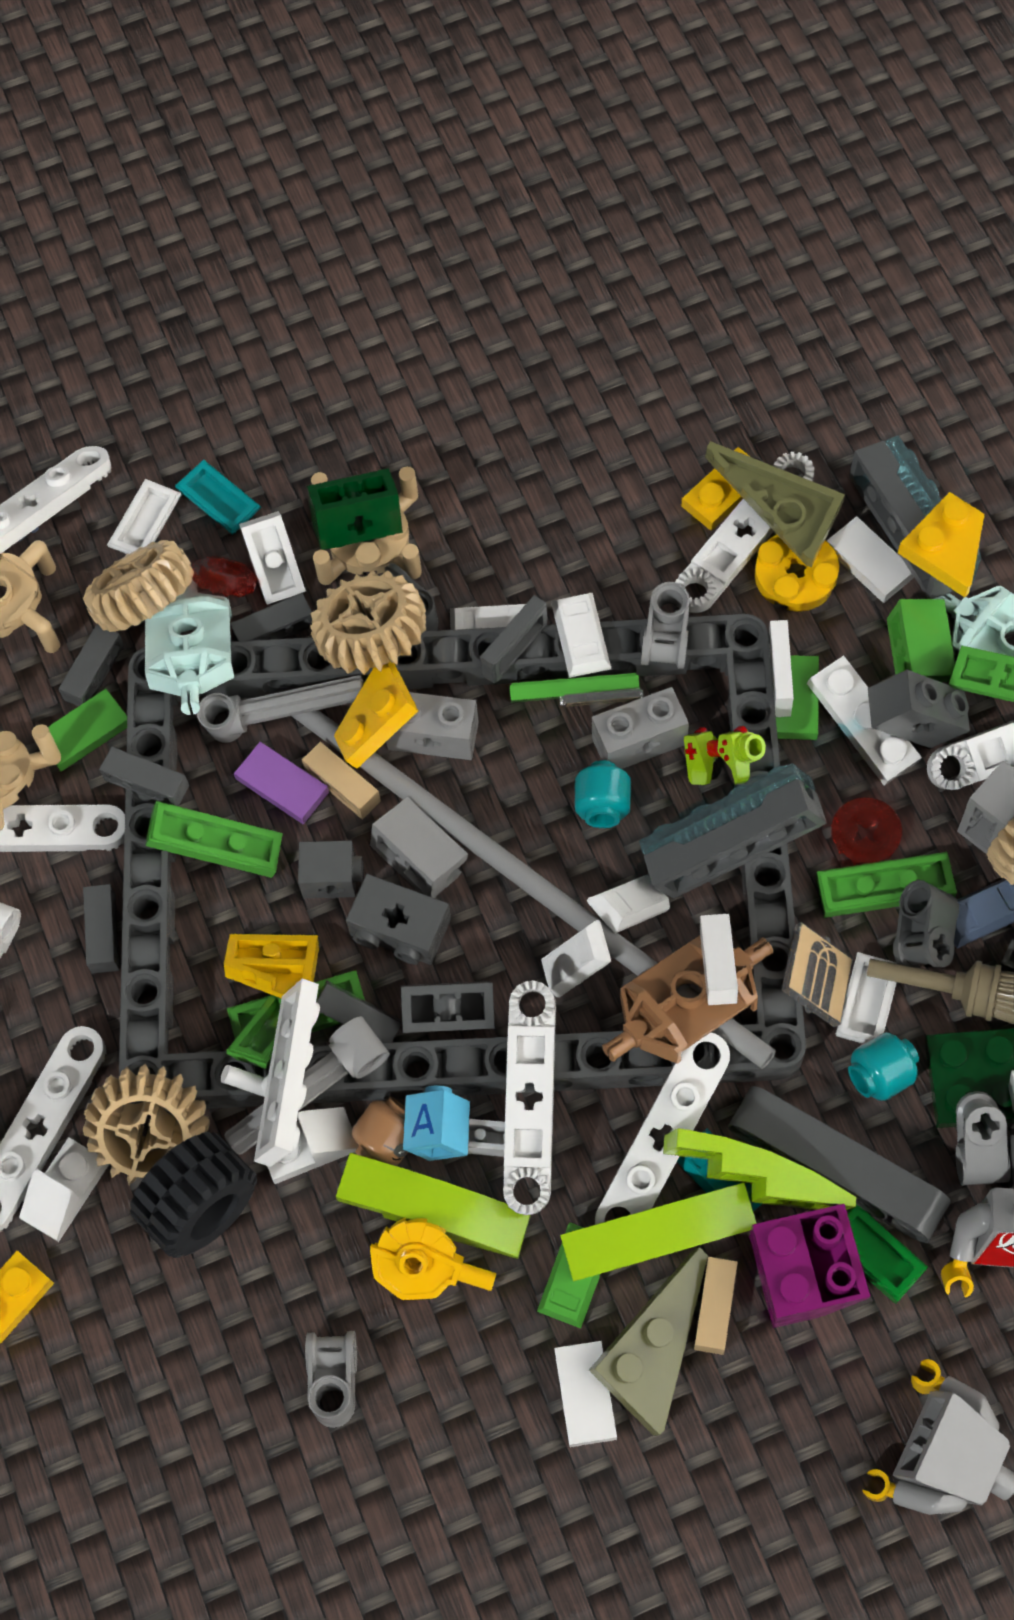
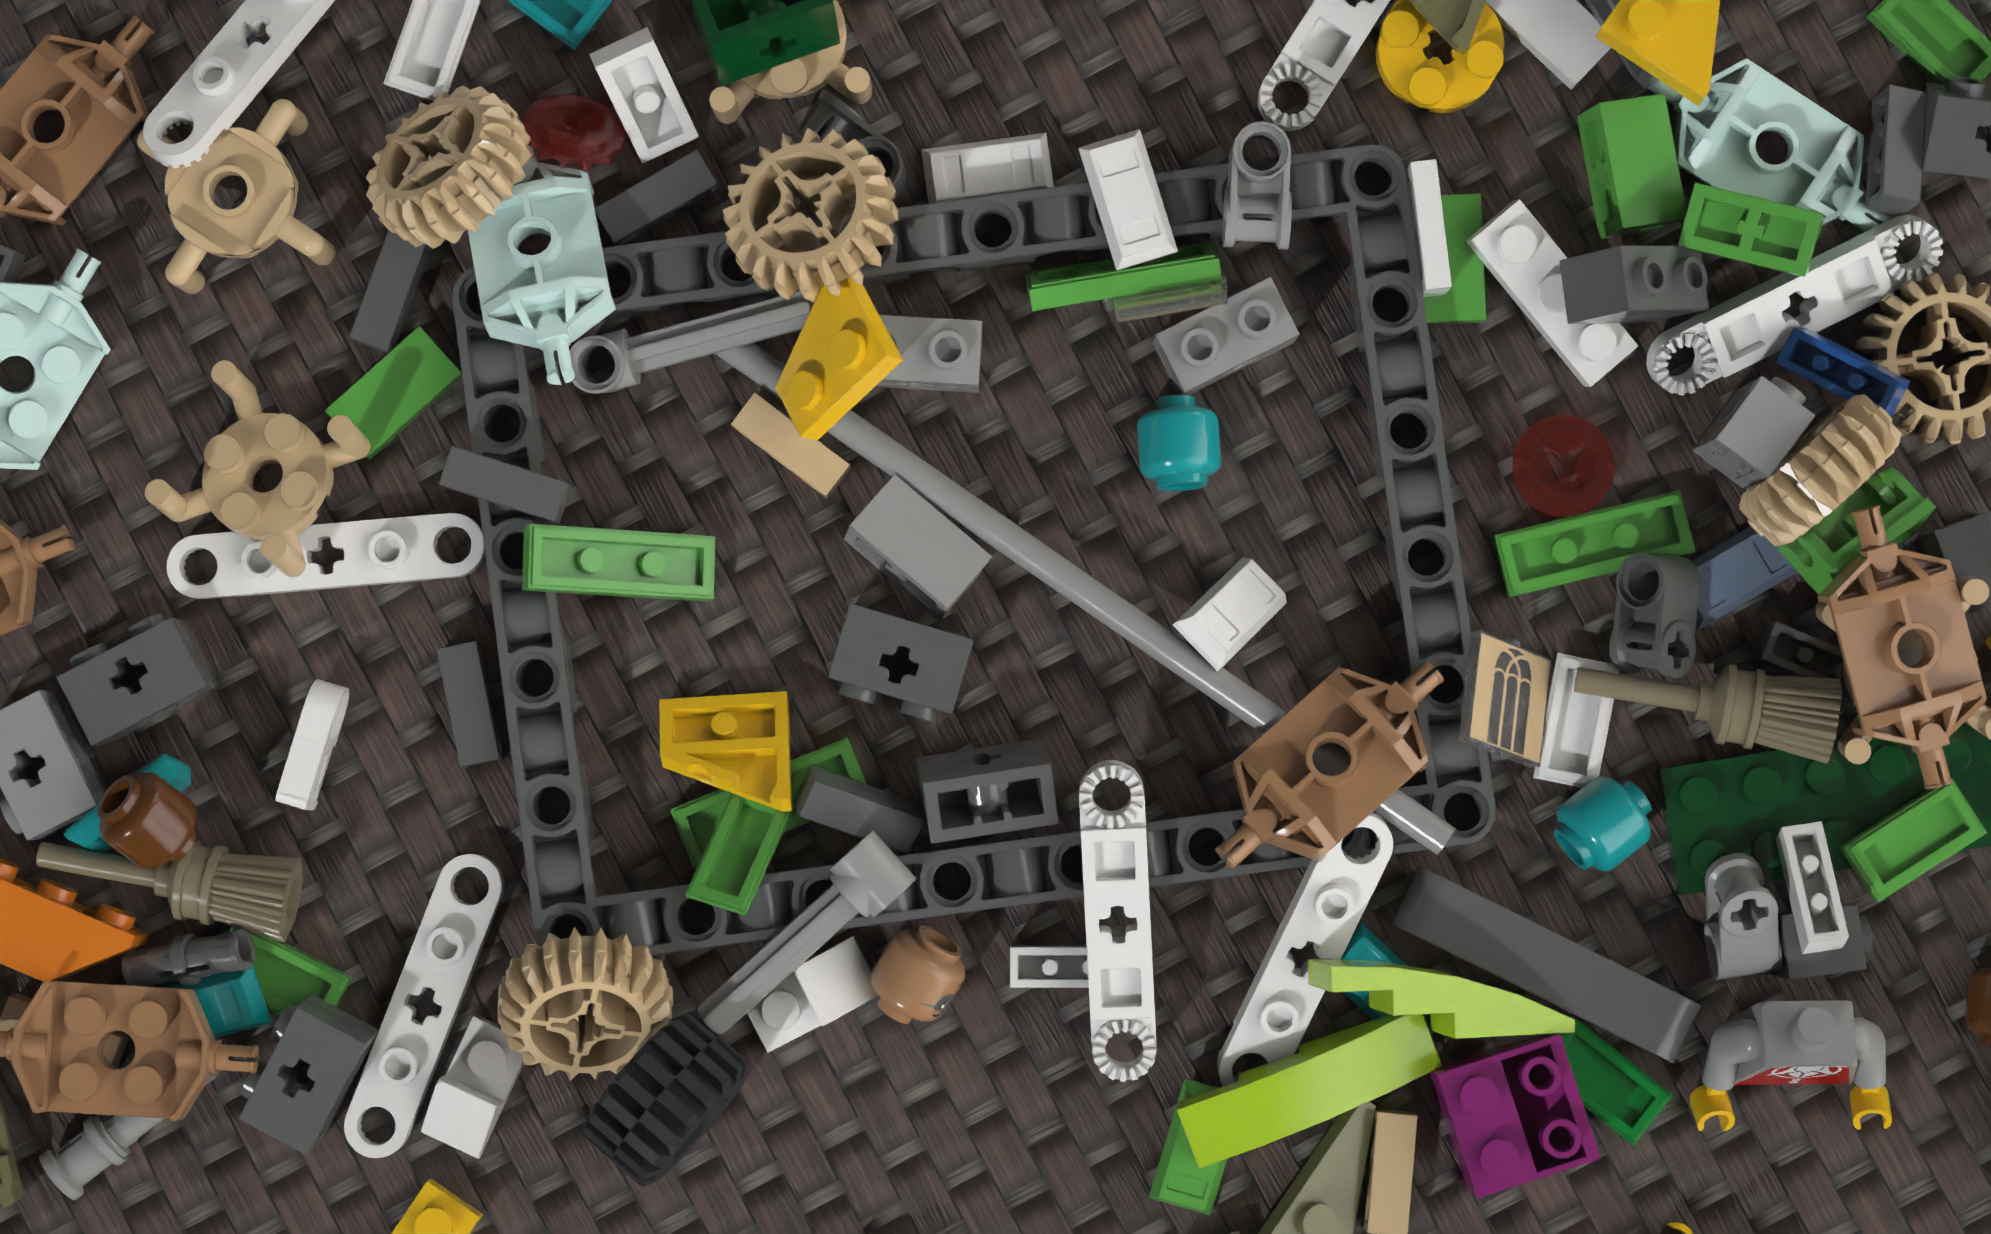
camera: 10 degrees left, 20 degrees up
white plate [221,978,320,1167] -> none
medium lavender tile [234,742,329,825] -> none
dark grey brick [298,840,364,899] -> none
lime slope [336,1153,531,1259] -> none
yellow piece [370,1217,496,1300] -> none
medium azure brick [403,1086,470,1161] -> none
dark grey tile [480,595,547,683] -> none
white tile [541,920,611,997] -> none
dark grey piece [639,763,827,899] -> none
lime piece [684,726,766,785] -> none
white piece [700,914,738,1005] -> none

